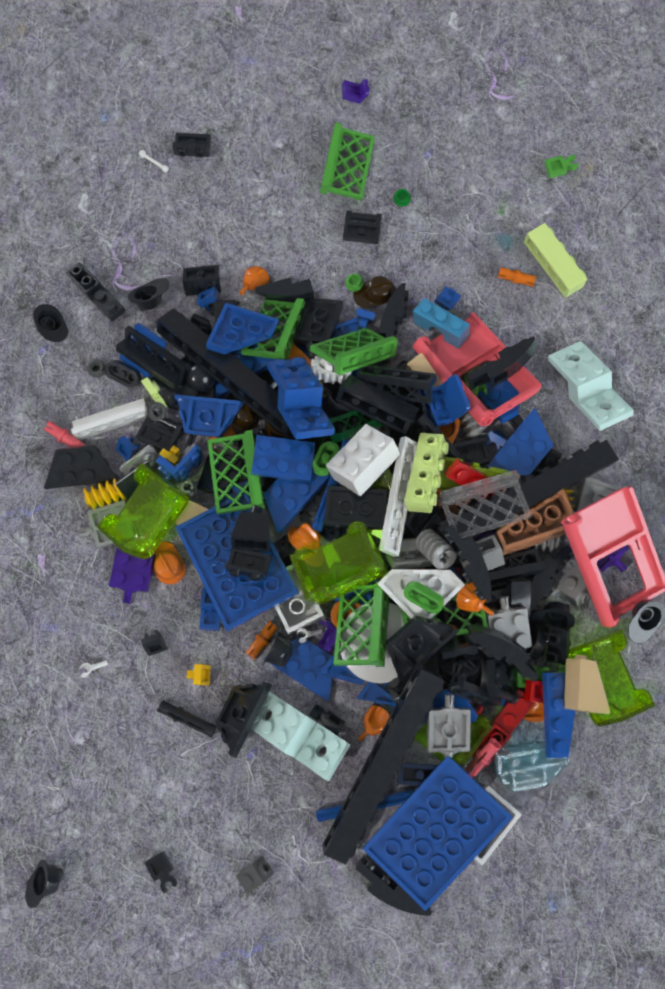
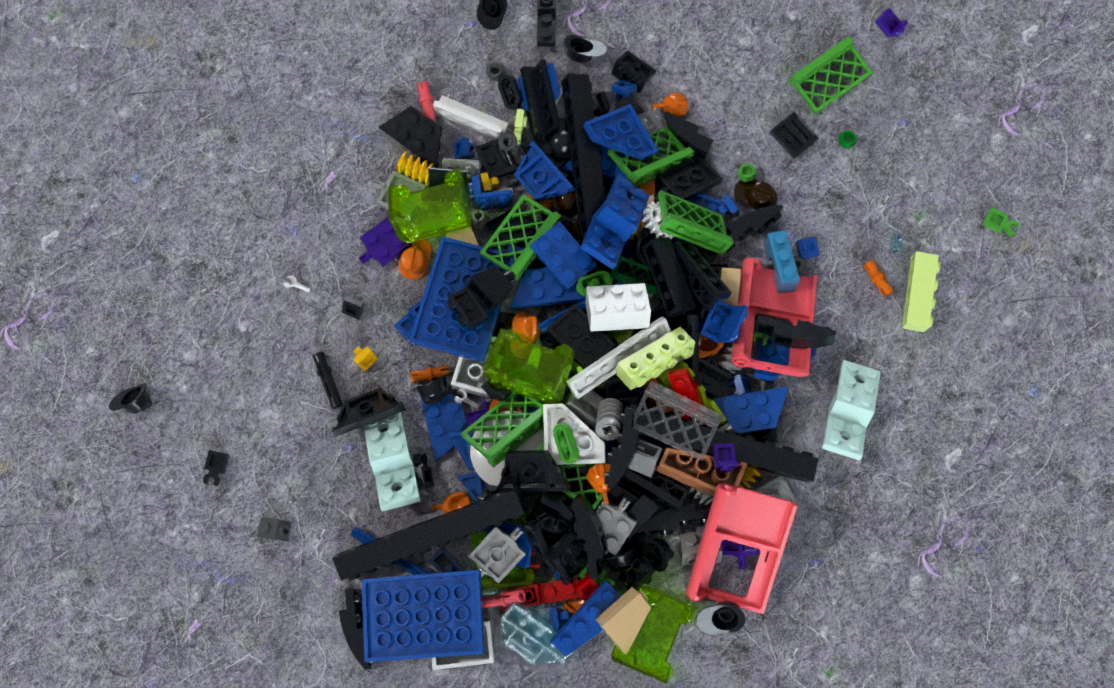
camera: 40 degrees right, 0 degrees up
none -> black arm [481,380,510,401]
none -> blue tile [549,607,574,631]
none -> dark purple bracket [712,443,738,472]

